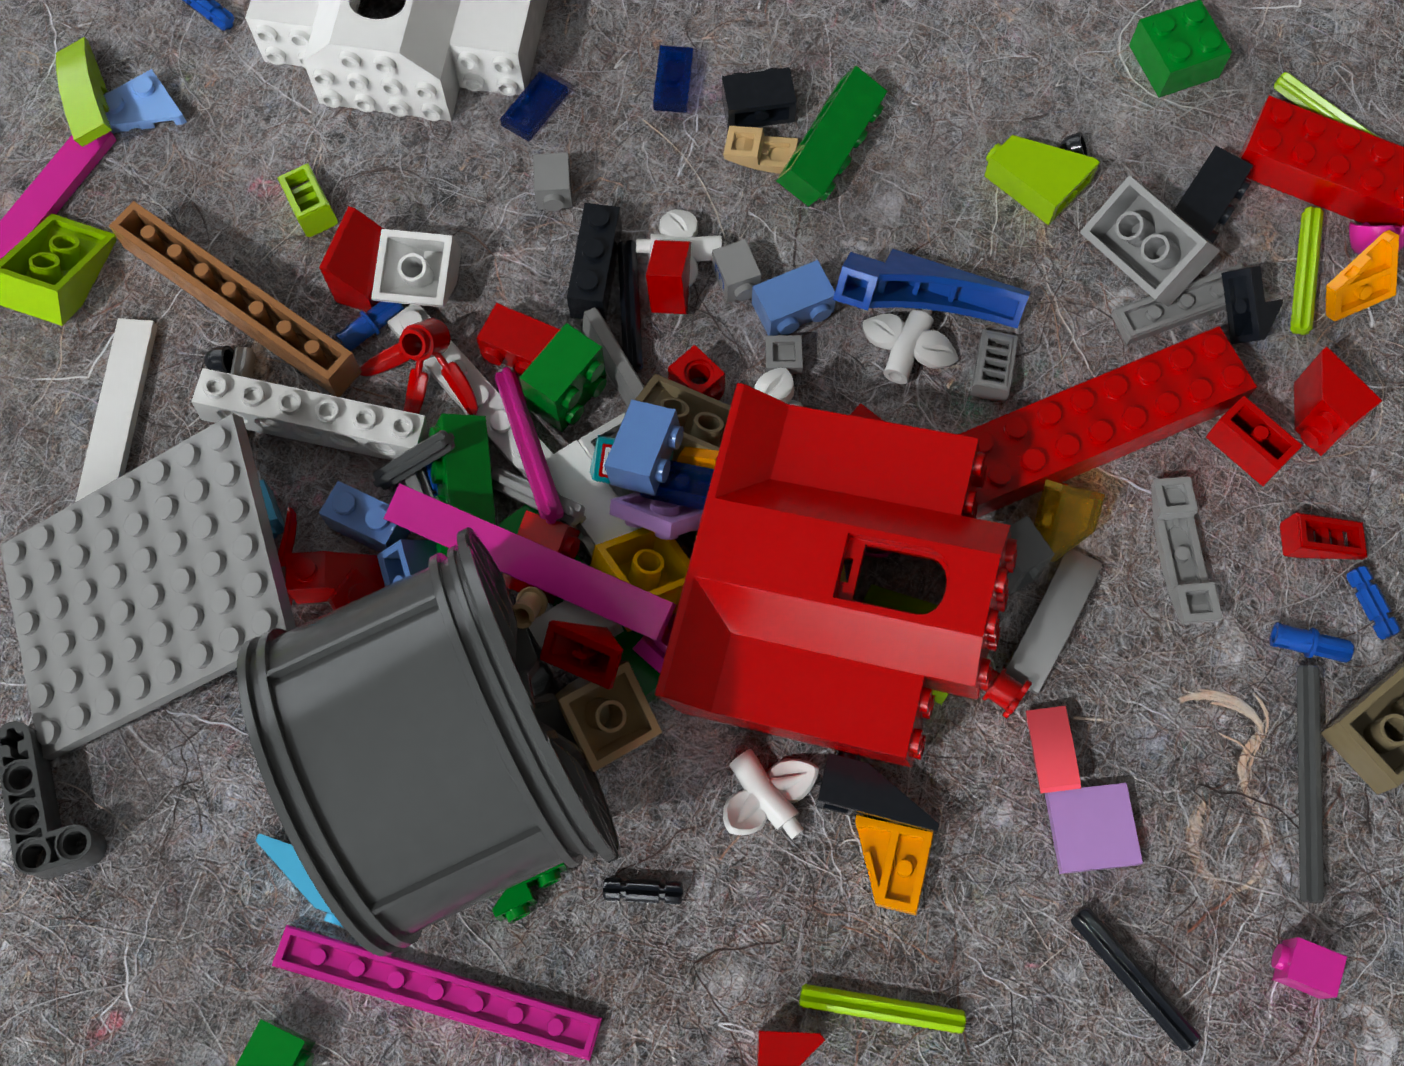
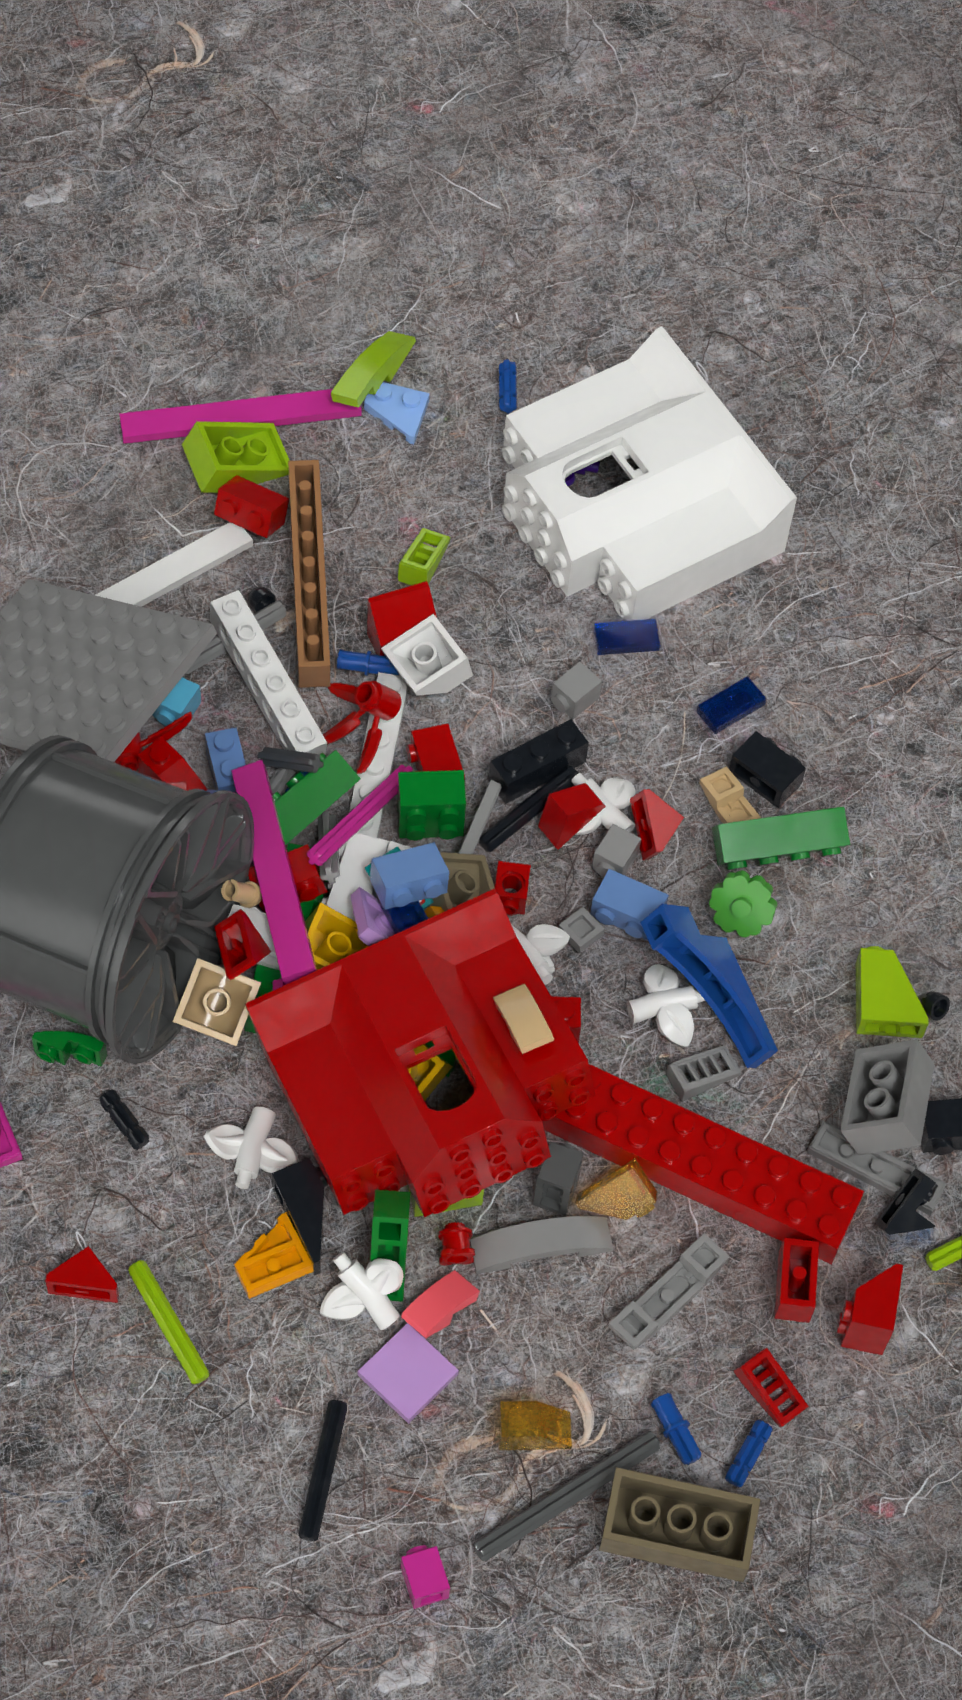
camera: 45 degrees right, 10 degrees down
none -> red brick [214,475,290,538]
none -> white plant [320,1251,404,1330]
none -> green slope [370,1190,411,1302]
none -> tan slope [493,984,554,1054]
none -> clear yellow slope [498,1401,572,1450]
none -> red slope [630,789,684,860]
none -> bright green plant [709,870,777,937]

